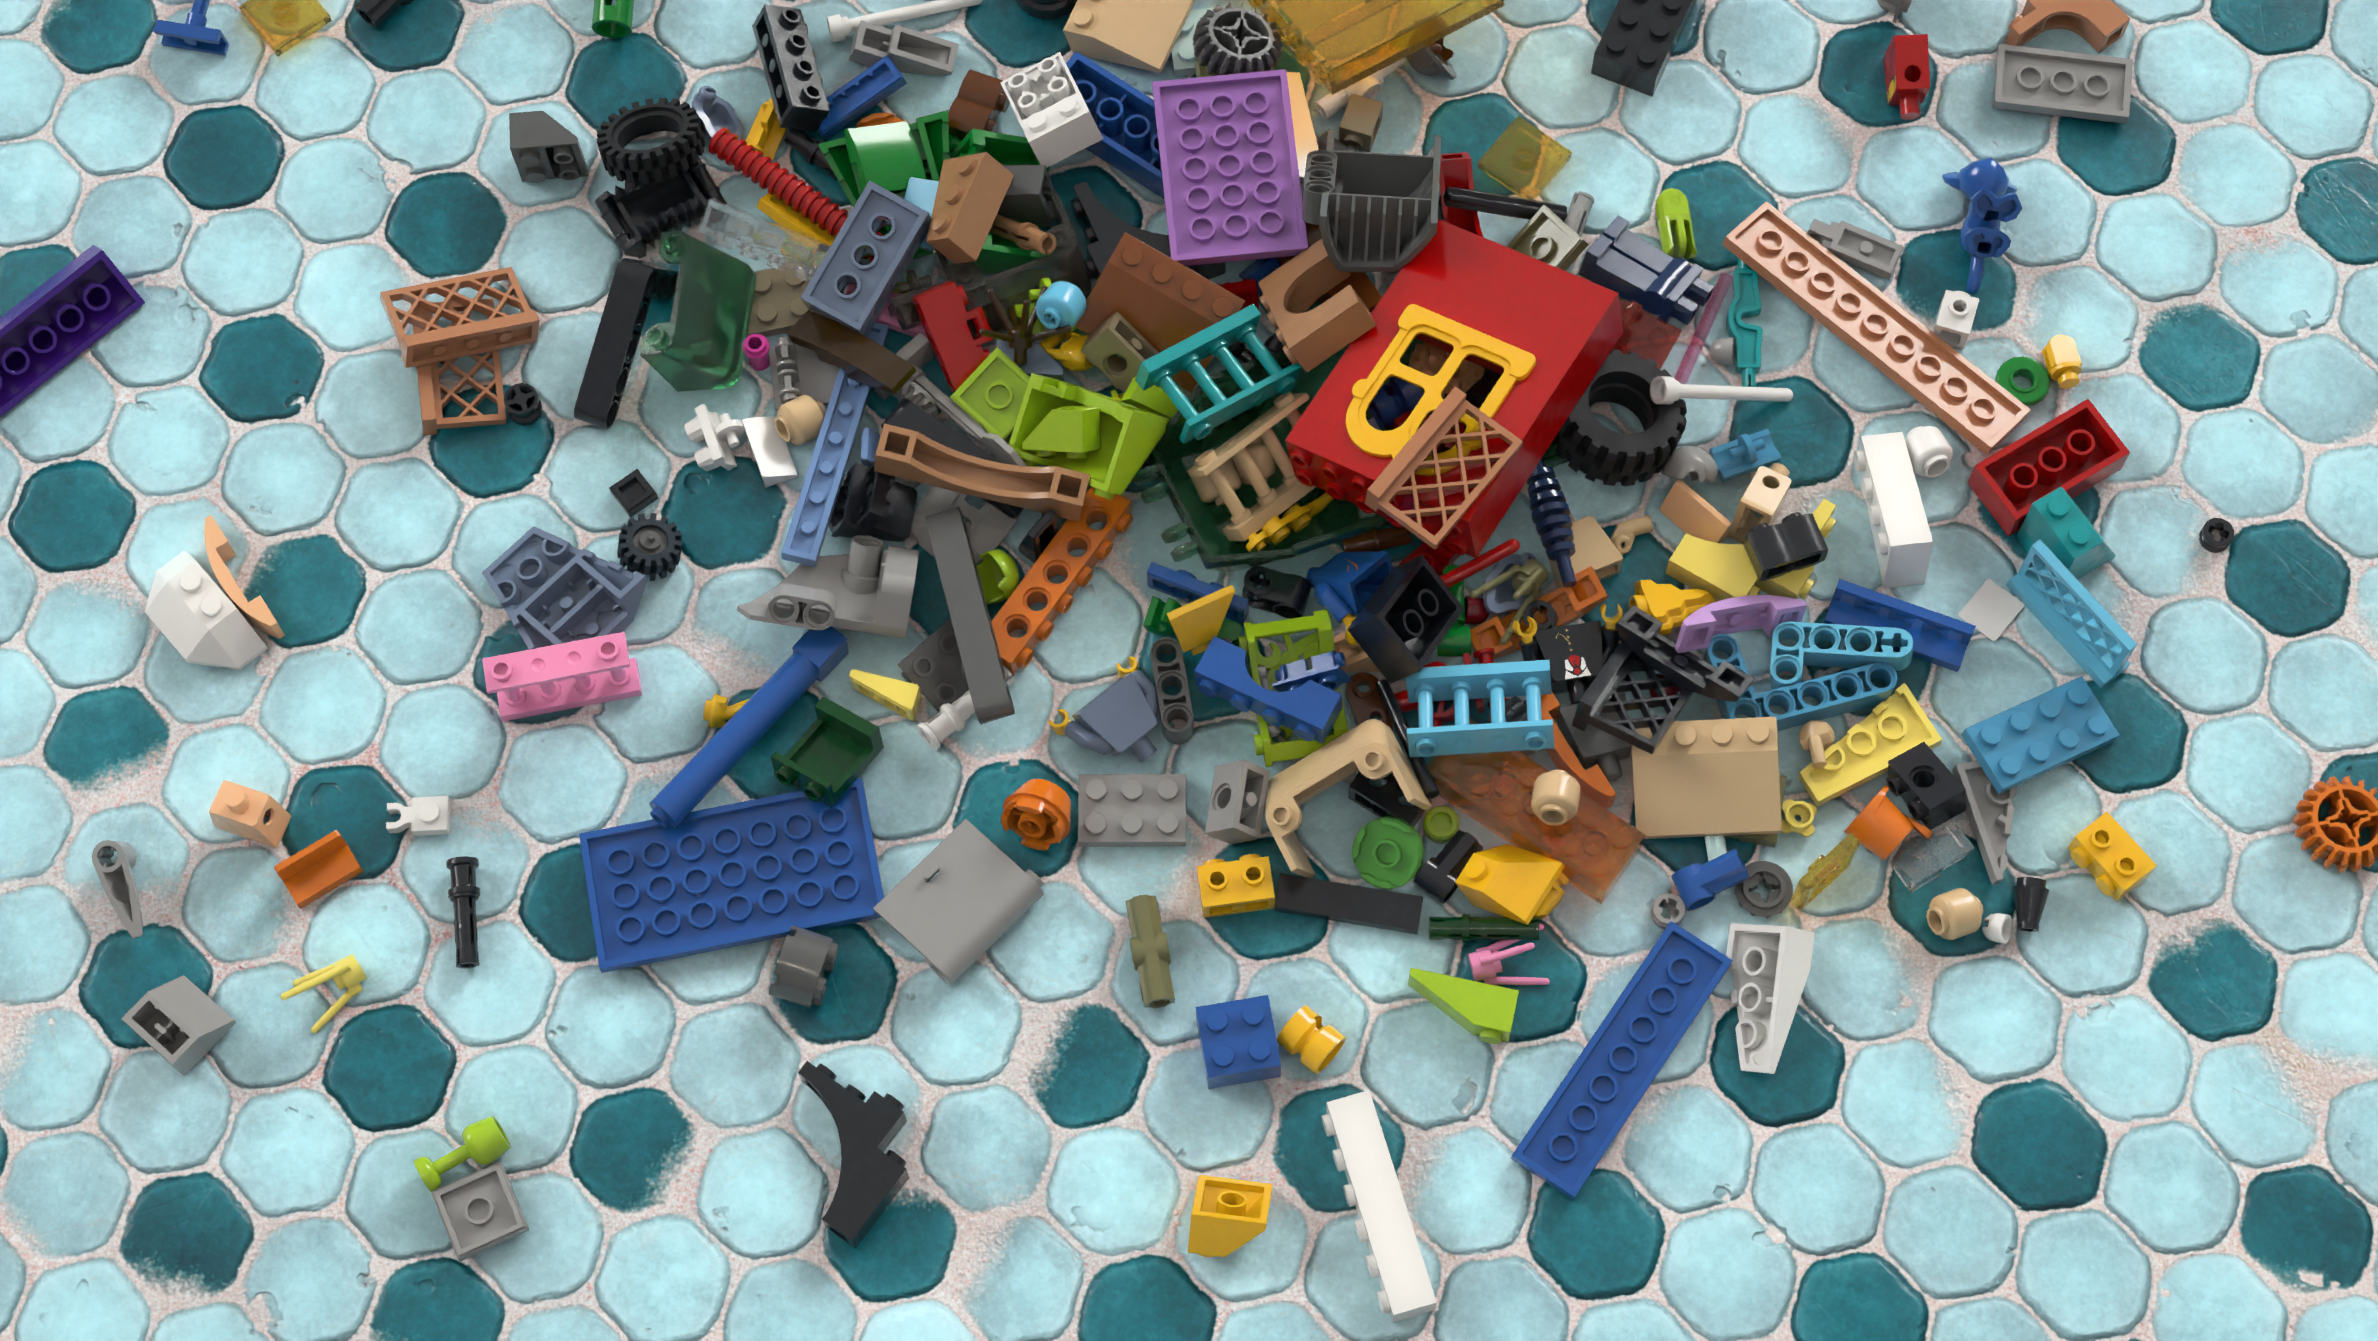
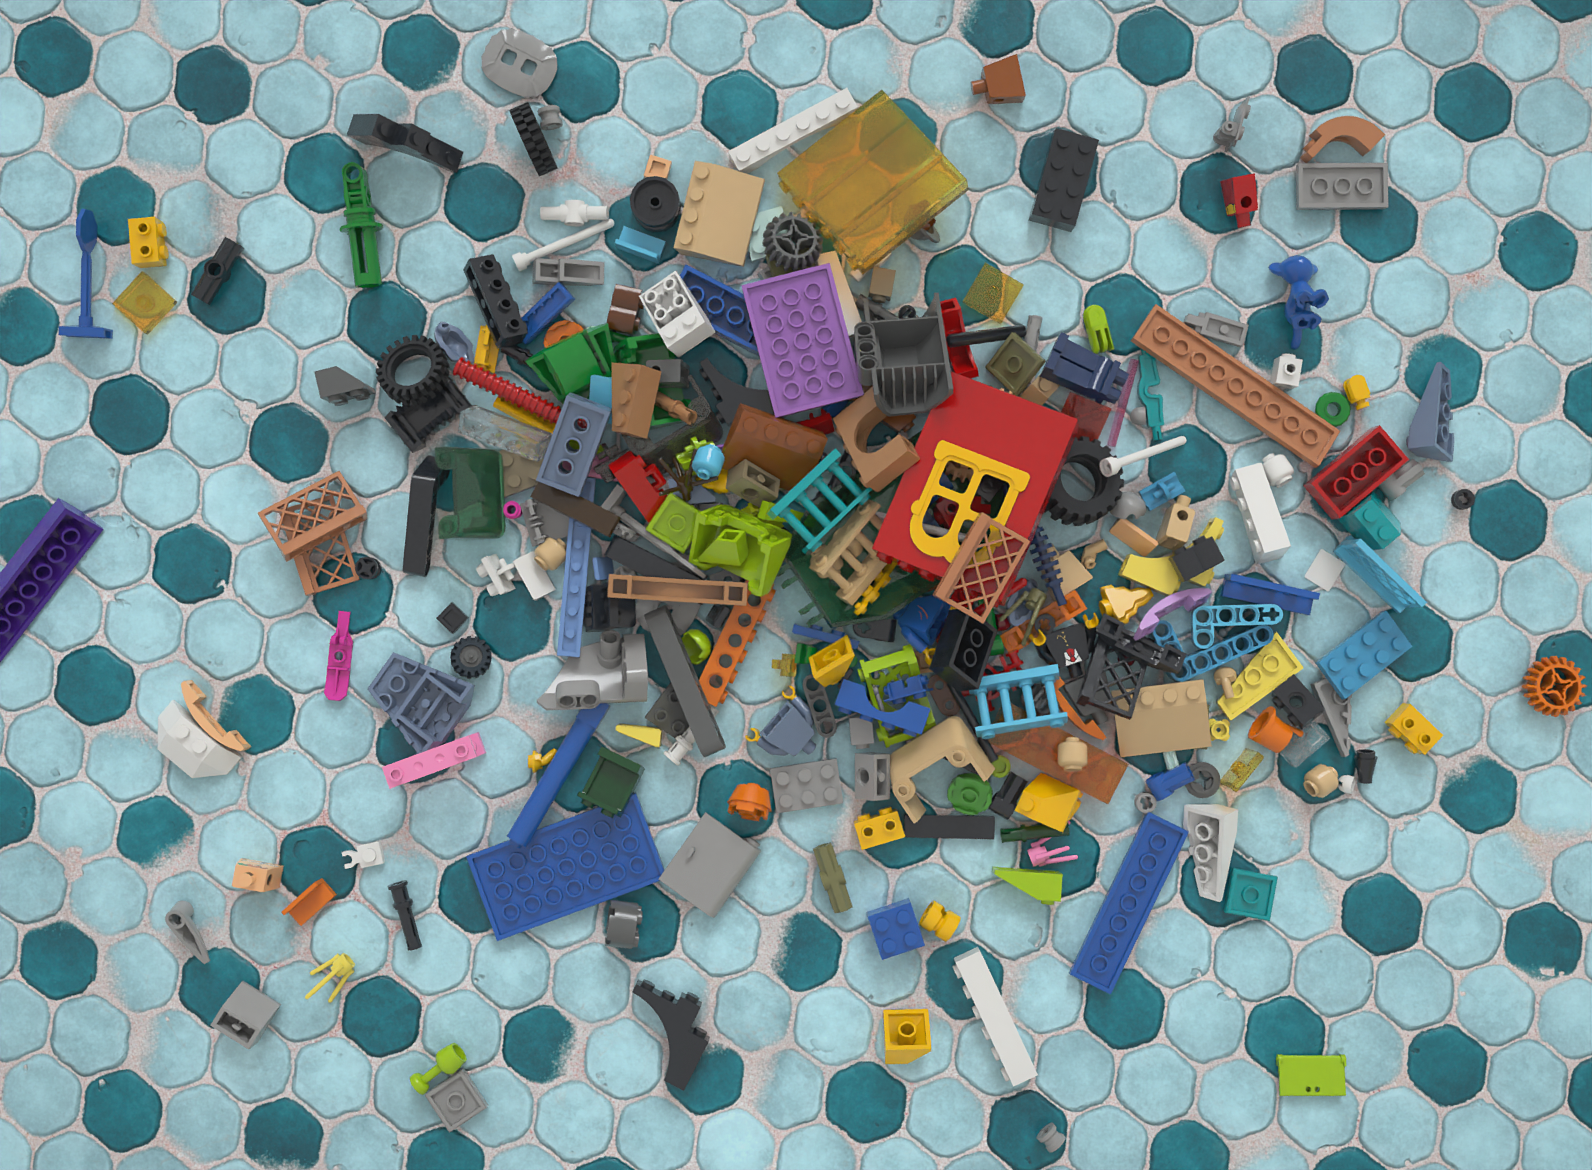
camera: 15 degrees left, 20 degrees up
none -> dark pink piece [324,611,353,701]
none -> medium azure panel [615,226,666,264]
none -> clear yellow tile [772,653,797,677]
none -> light grey brick [848,716,874,749]
none -> teal plate [1224,867,1278,921]
none -> light grey piece [1378,459,1425,502]
none -> sand blue wedge [1406,362,1454,462]

